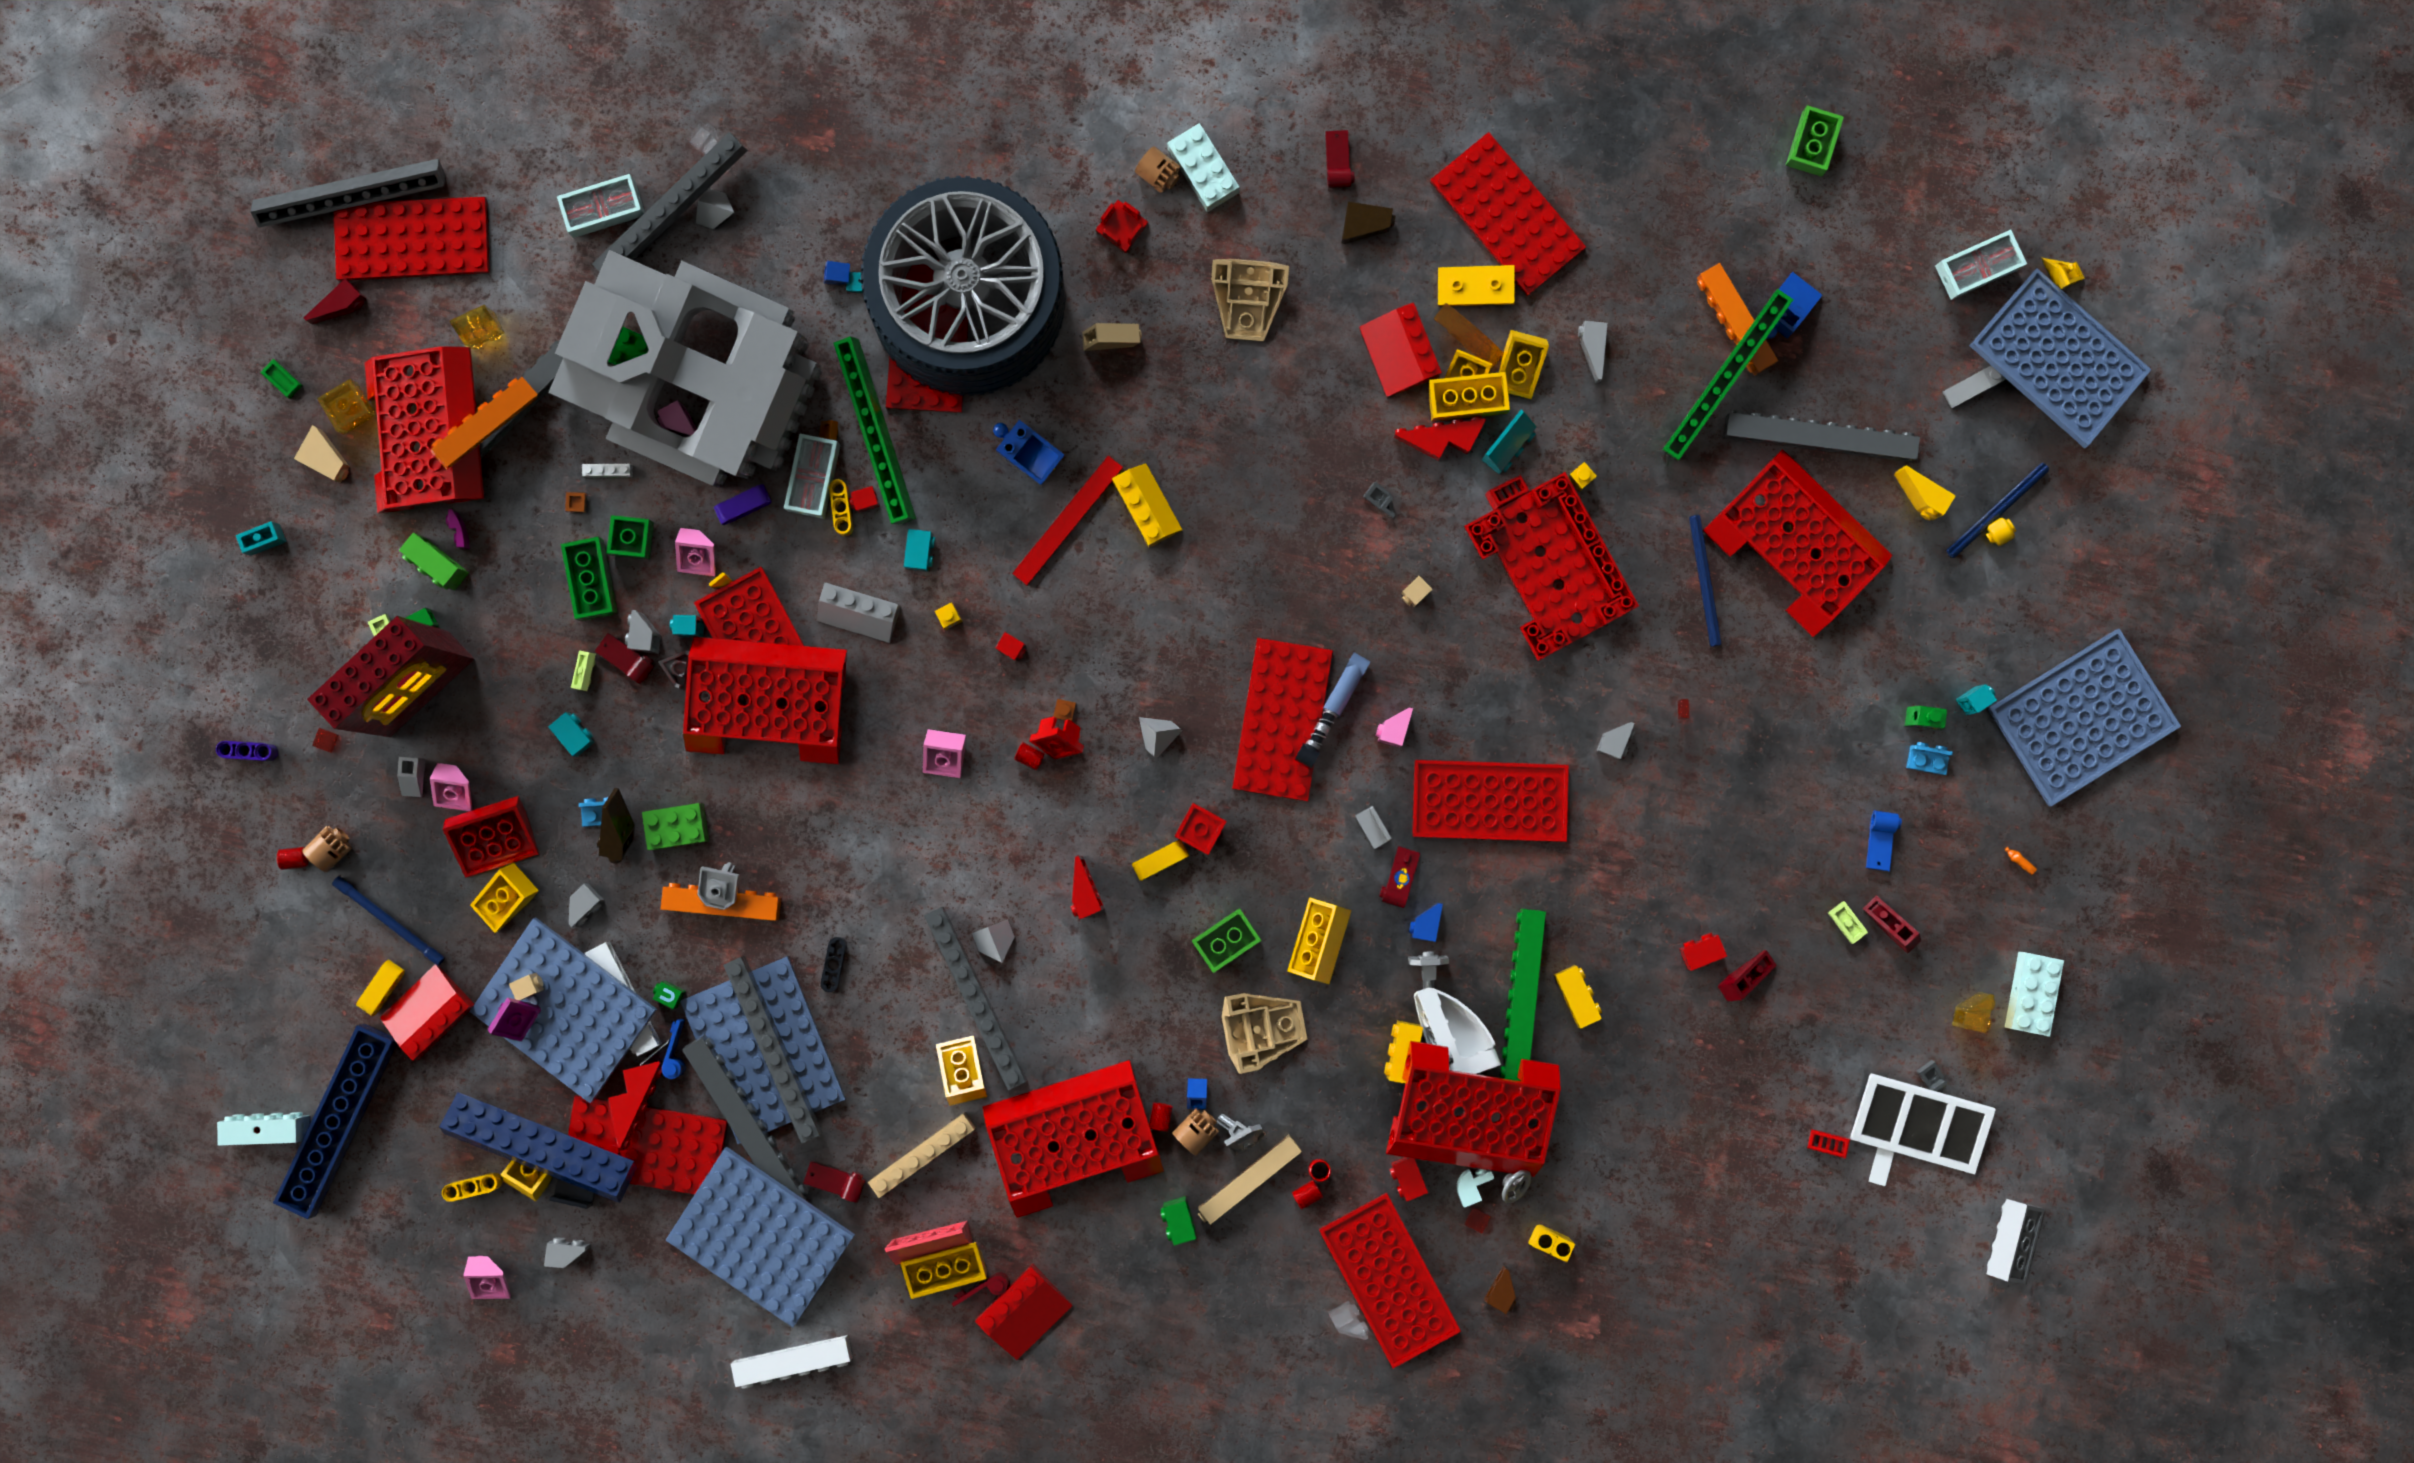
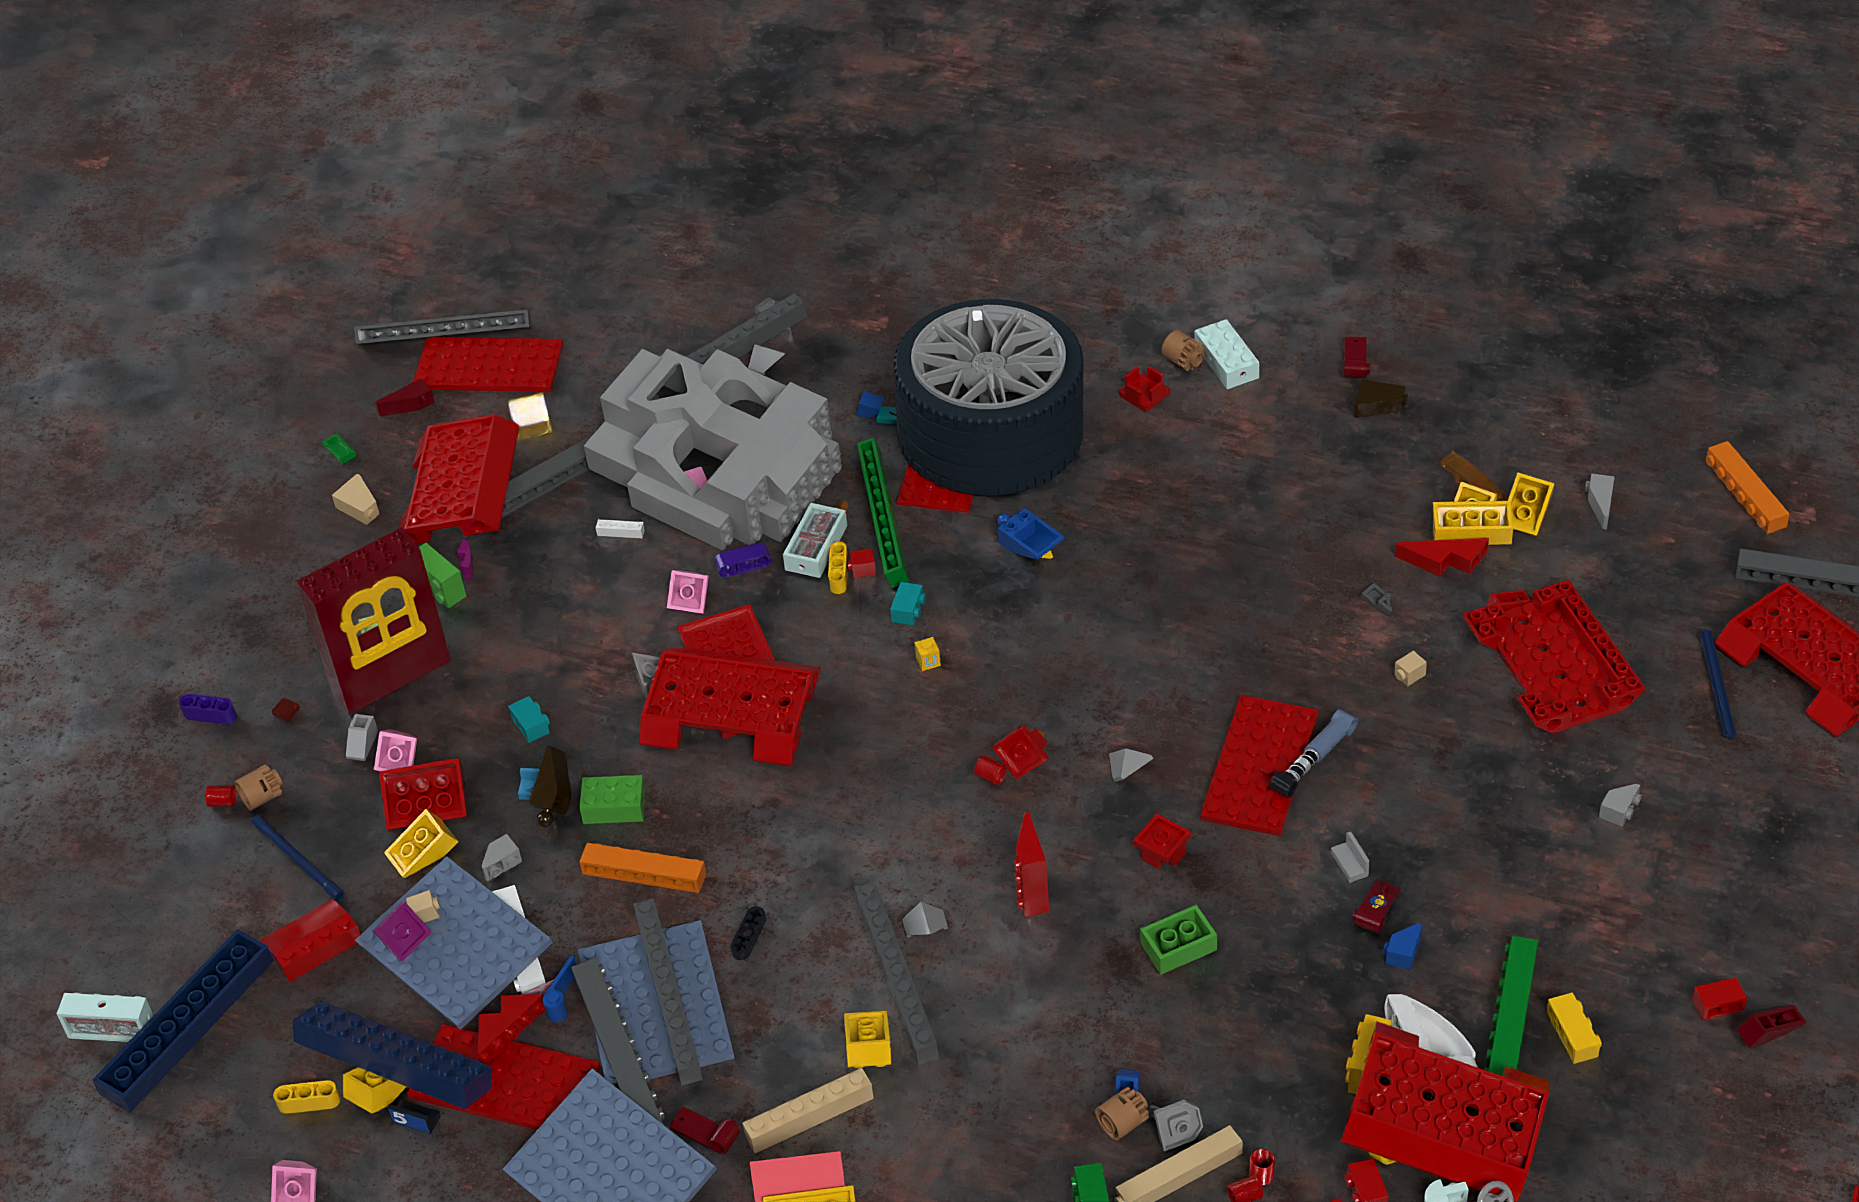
camera: 10 degrees right, 40 degrees down
teal brick [235,521,287,556] -> none
clear yellow brick [317,379,376,435] -> none
yellow beam [356,959,405,1017] -> none
orange brick [431,377,538,470] -> none
light grey slope [544,1237,590,1268] -> none
brick [557,174,645,238] -> none
green brick [561,537,618,621] -> none
dark orange plate [565,492,587,513] -> none
yellowish green plate [571,651,596,691] -> none
dark red door [595,633,655,685] -> none
green brick [606,515,654,560] -> none
light grey slope [625,610,661,654] -> none
green brick [653,981,685,1009] -> none
teal brick [670,615,704,638] -> none
light grey piece [697,862,740,910] -> none
yellow slope [709,572,733,589] -> none
light grey slope [816,583,901,643] -> none
bright pink slope [923,729,966,778] -> none
red slope [982,1060,1164,1218] -> none
red brick [995,632,1026,661] -> none
red tile [1012,455,1123,586] -> none
tan slope [1082,323,1142,351] -> none
yellow slope [1112,463,1182,548] -> none
yellow beam [1131,839,1189,881] -> none
red piece [1149,1103,1173,1131] -> none
tan wedge [1211,259,1289,341] -> none
tan wedge [1222,993,1307,1074] -> none
yellow slope [1287,897,1352,984] -> none
red slope [1359,302,1442,397] -> none
bright pink slope [1375,708,1413,748] -> none
light grey piece [1408,951,1449,989] -> none
red plate [1412,760,1569,842] -> none
red plate [1430,132,1586,296] -> none
yellow plate [1438,265,1515,306] -> none
teal slope [1481,409,1537,474] -> none
yellow brick [1568,462,1597,492] -> none
green brick [1662,289,1794,461] -> none
clear red tile [1677,699,1689,719] -> none
blue slope [1758,272,1822,339] -> none
bright green brick [1786,105,1844,177] -> none

